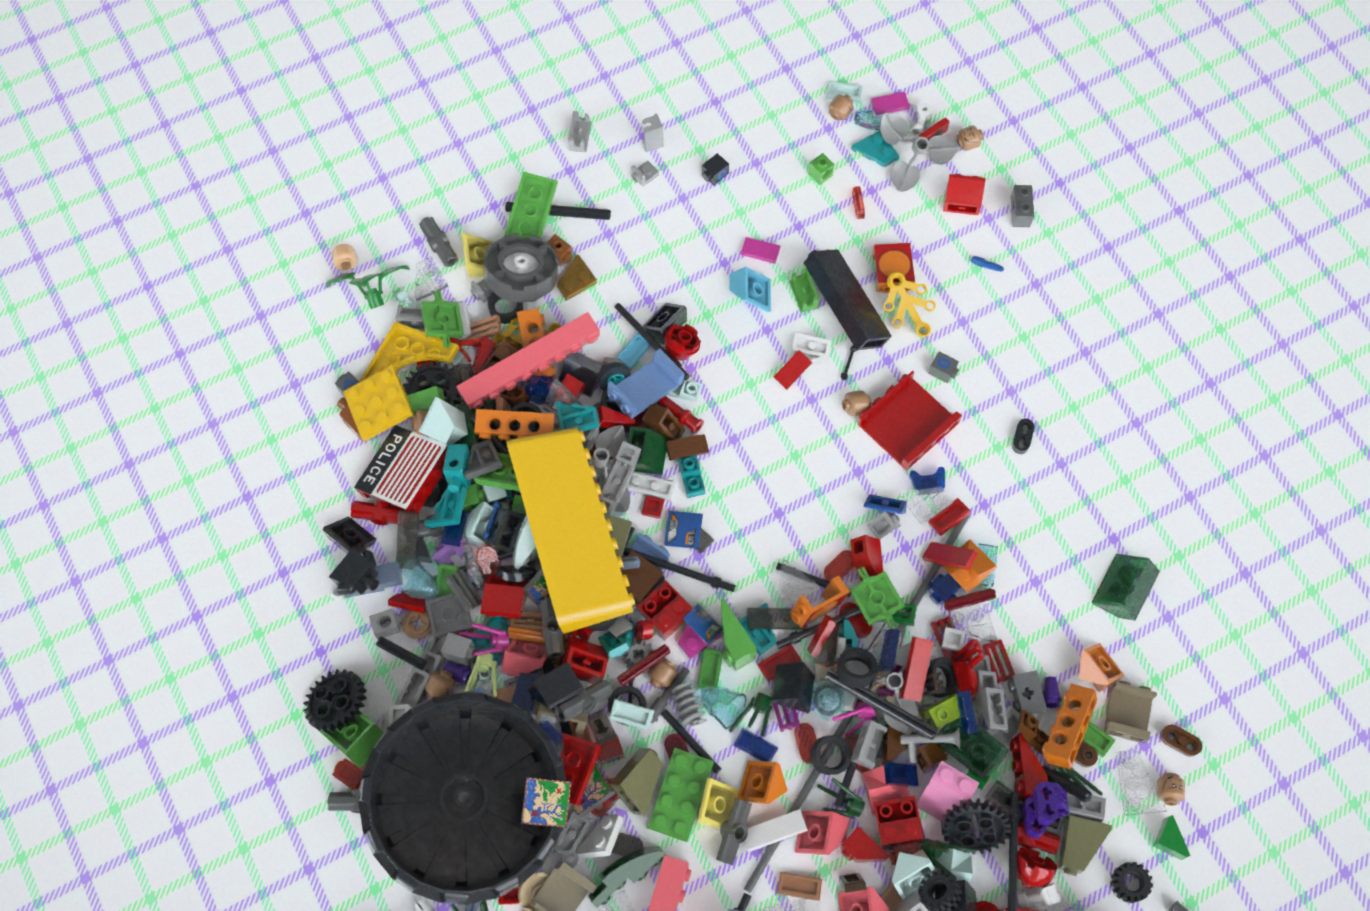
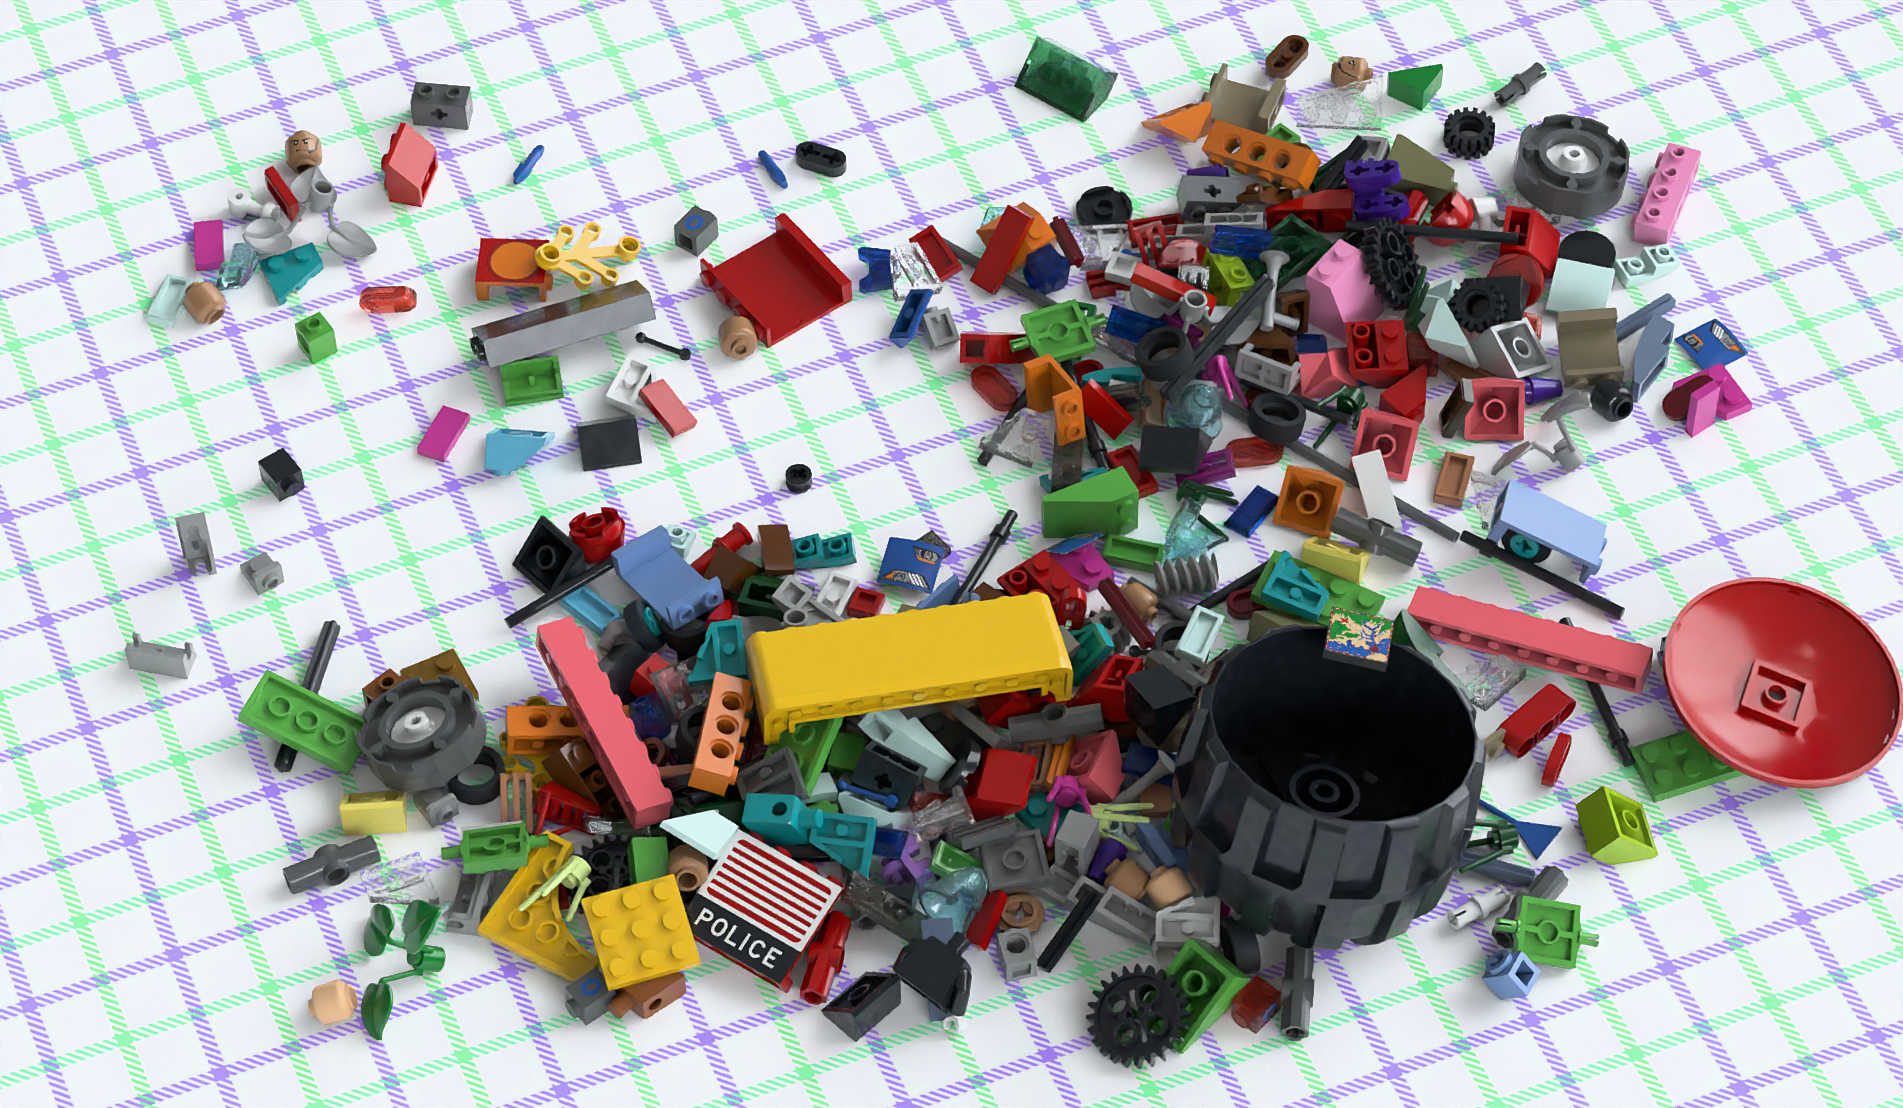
camera: 85 degrees left, 15 degrees down
none -> yellowish green plant [518,855,591,922]
none -> black slope [576,414,642,472]
none -> blue piece [758,150,788,189]
none -> black bush [785,464,812,494]
none -> black tile [1076,186,1133,235]
none -> light grey piece [1108,750,1175,837]
none -> teal wing [1260,550,1330,622]

